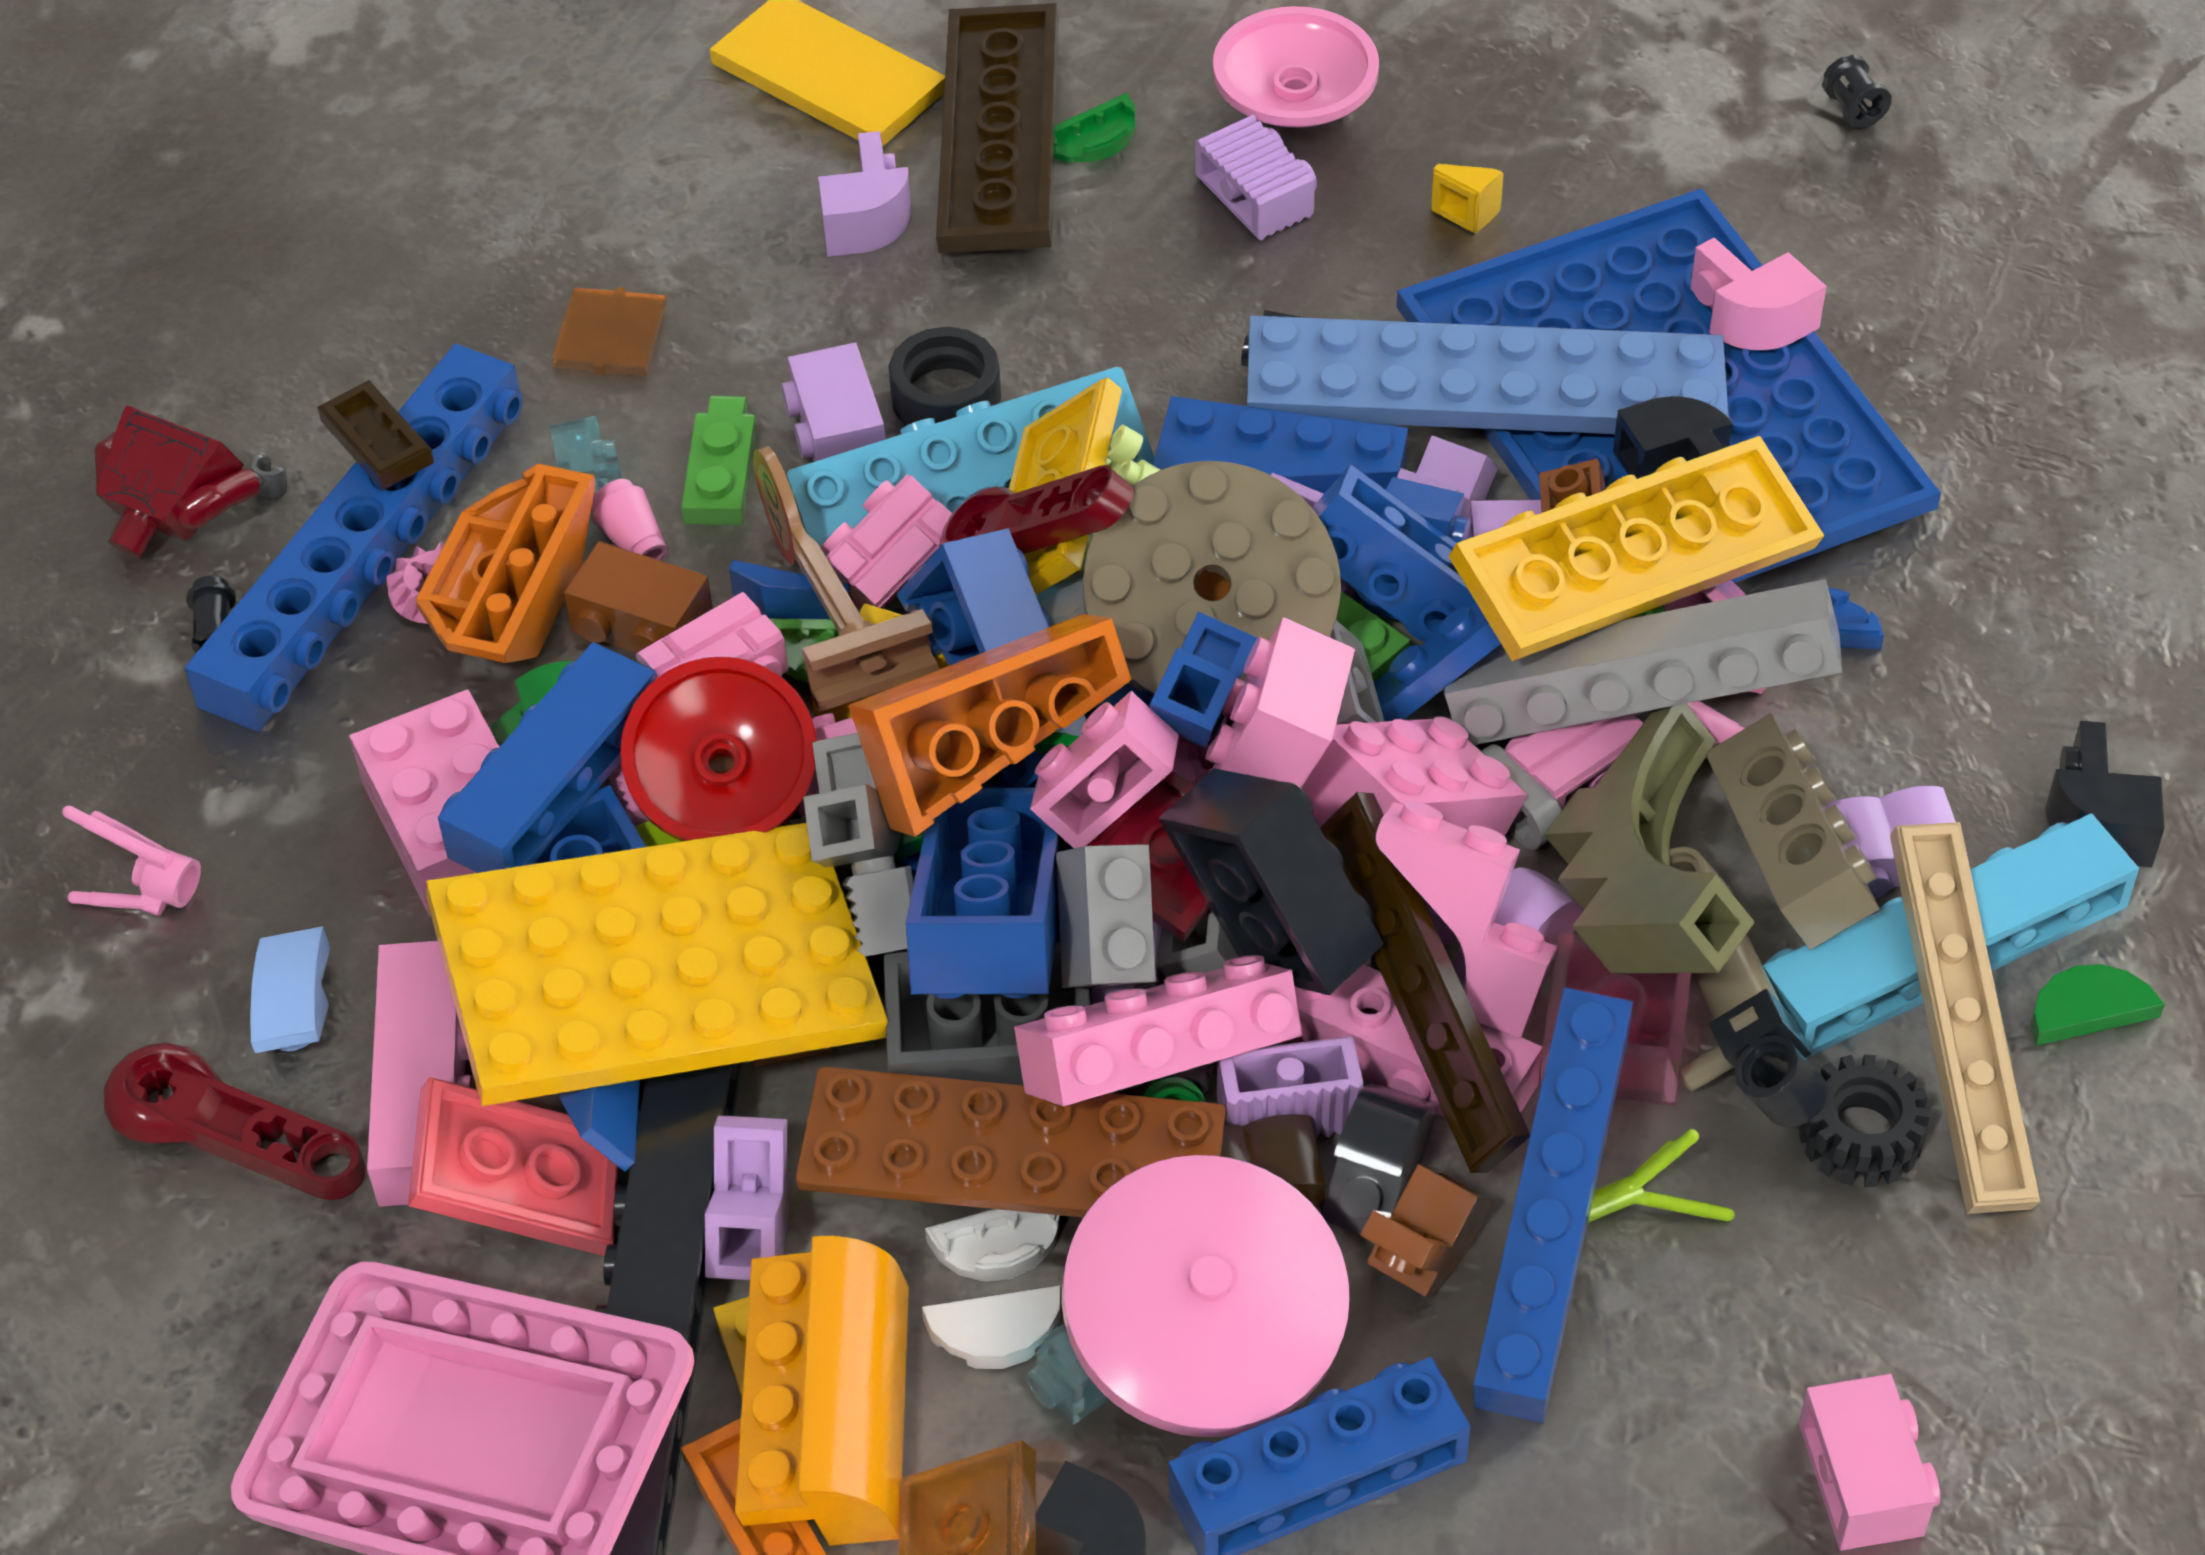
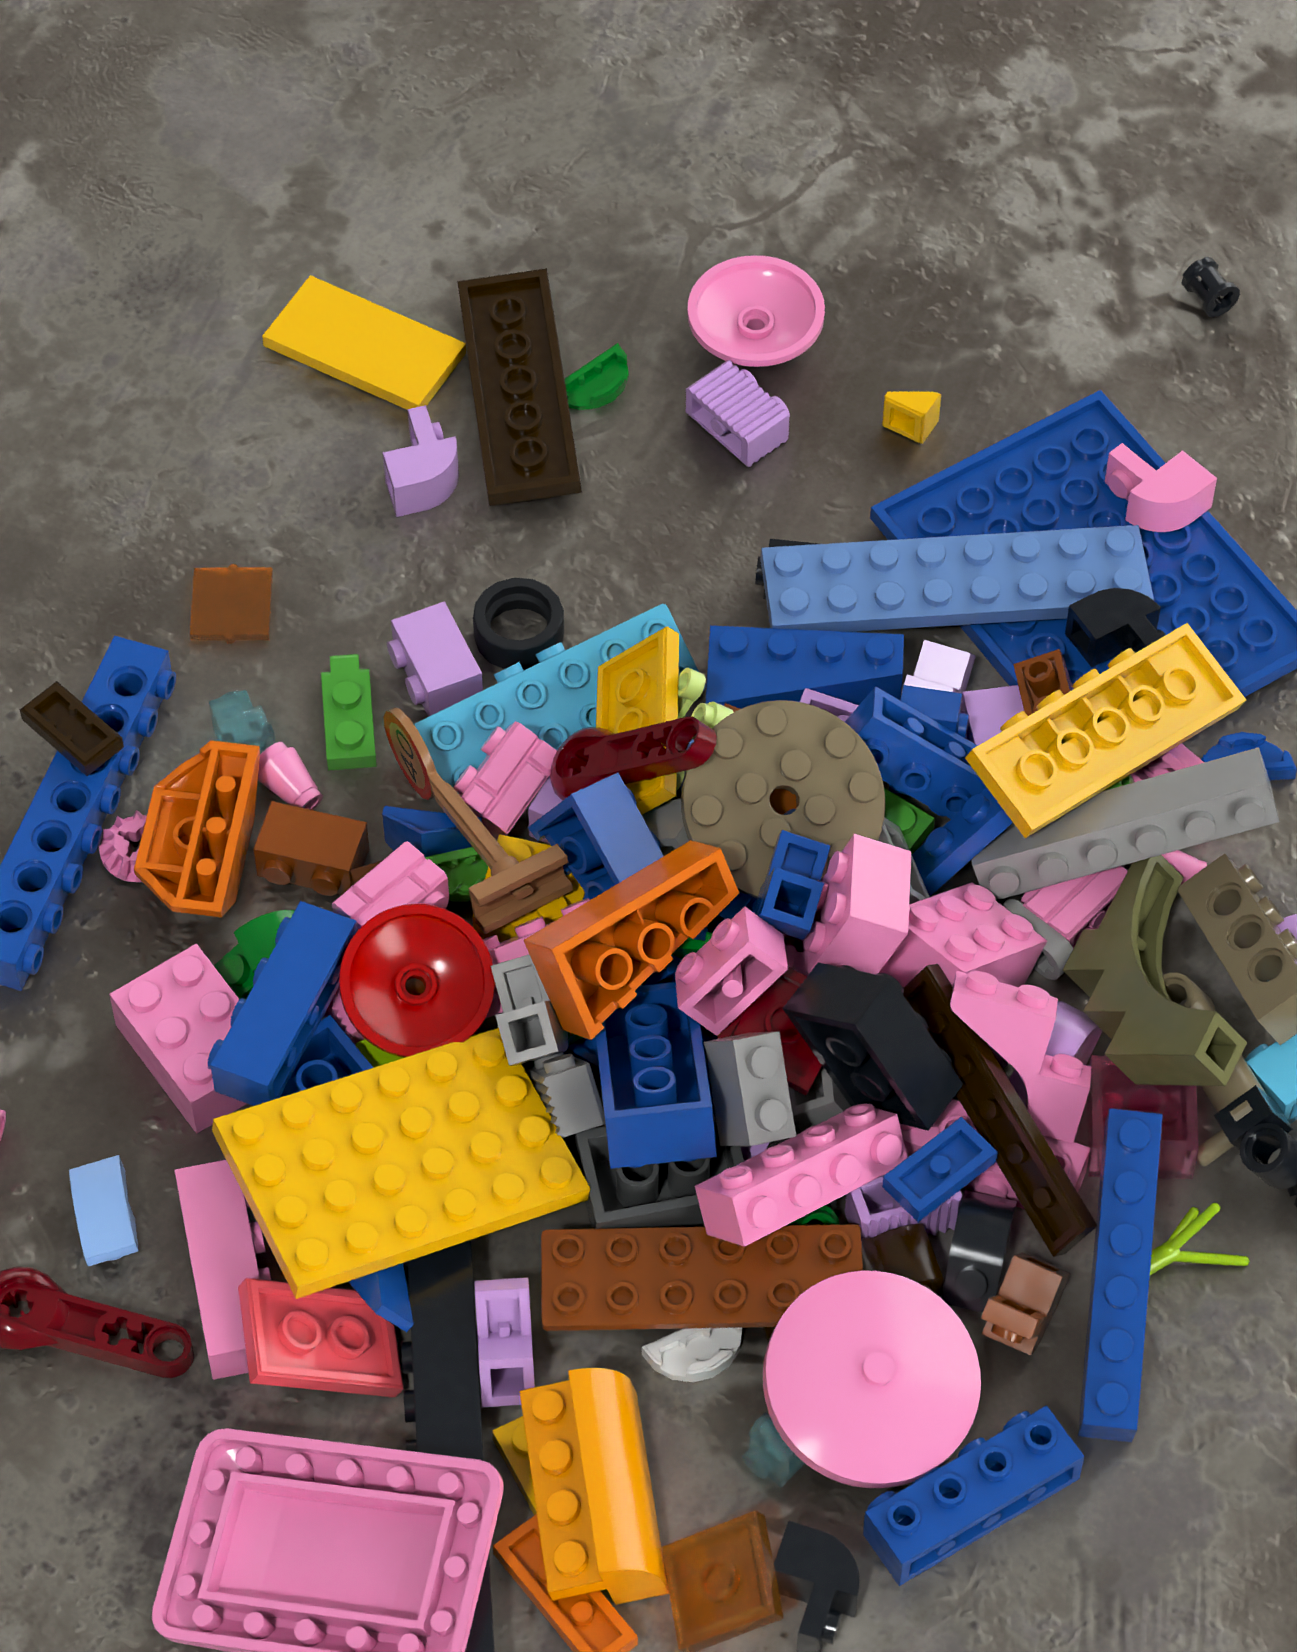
camera: 10 degrees left, 5 degrees up
white tile [922,1285,1061,1369] -> none
none -> blue plate [882,1117,998,1222]

